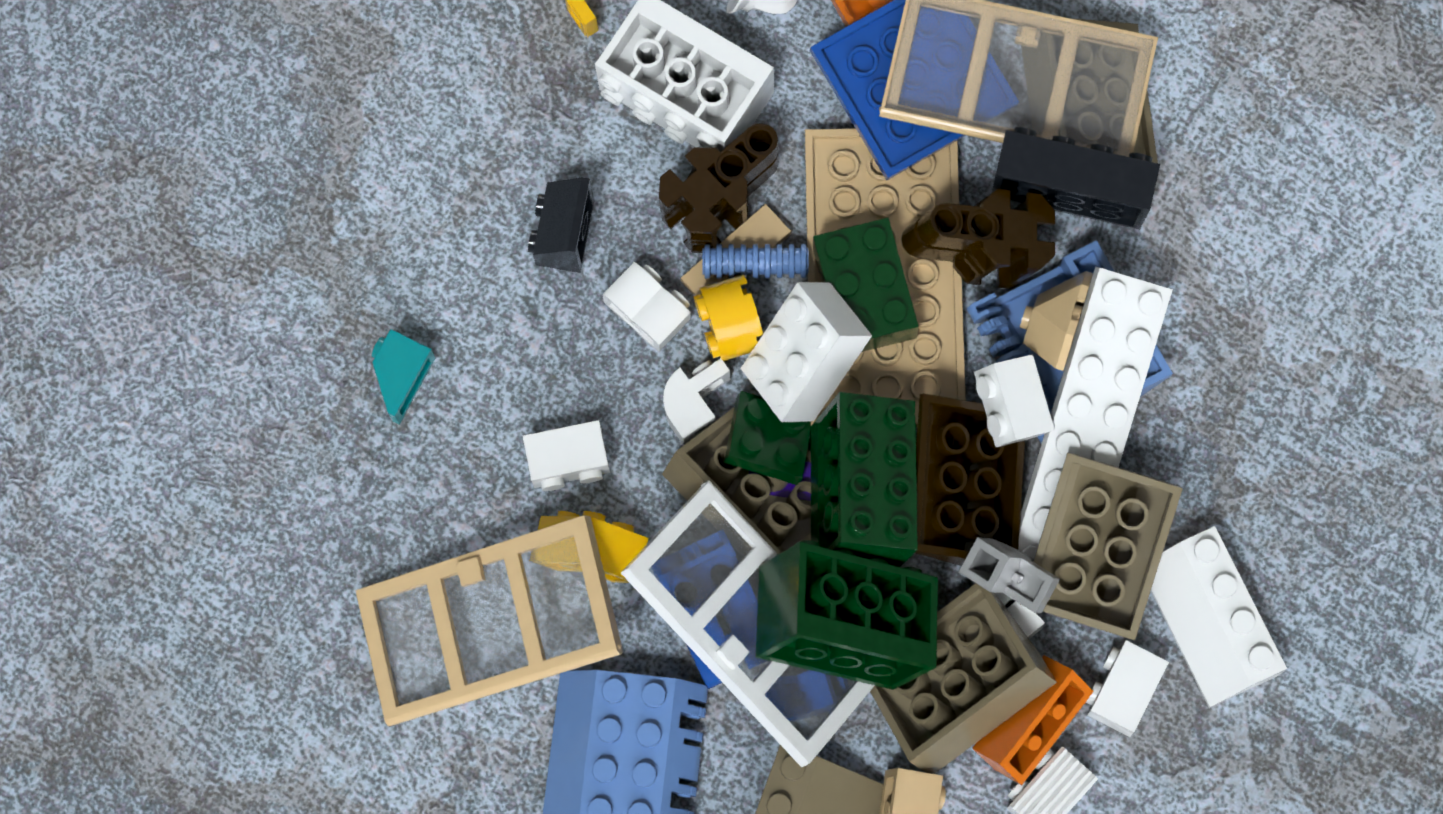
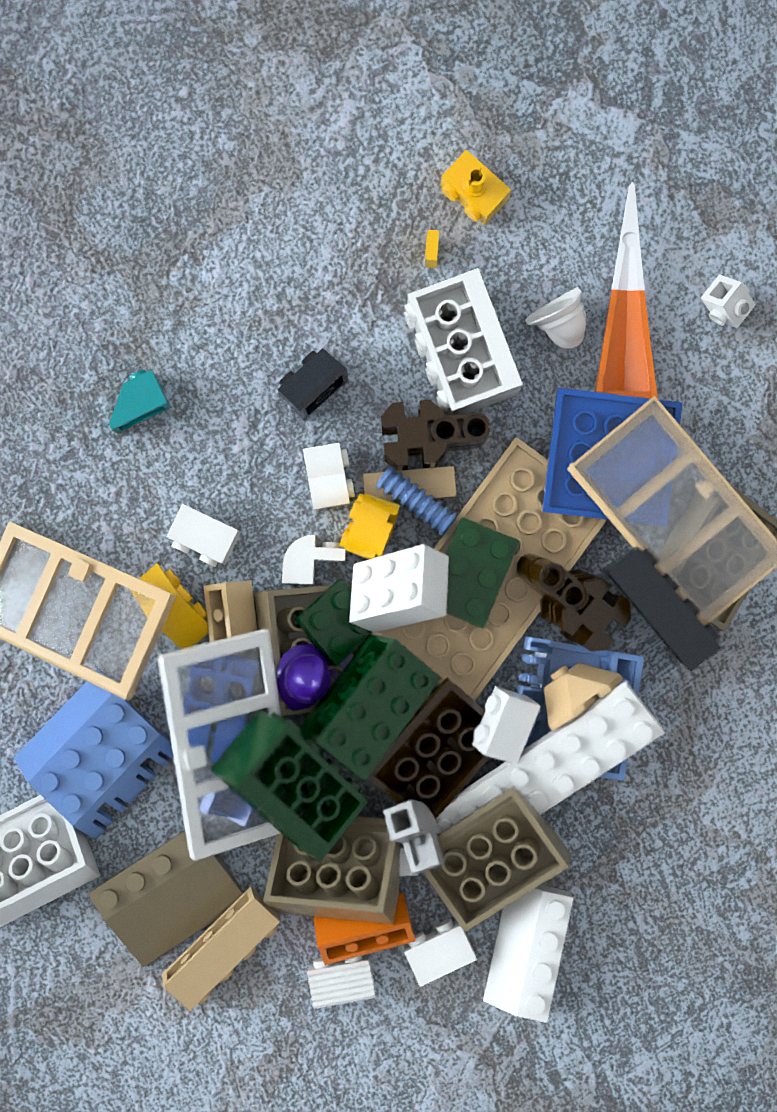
camera: 35 degrees right, 10 degrees up
none -> tan brick [203,580,257,642]
none -> dark purple piece [276,644,331,711]

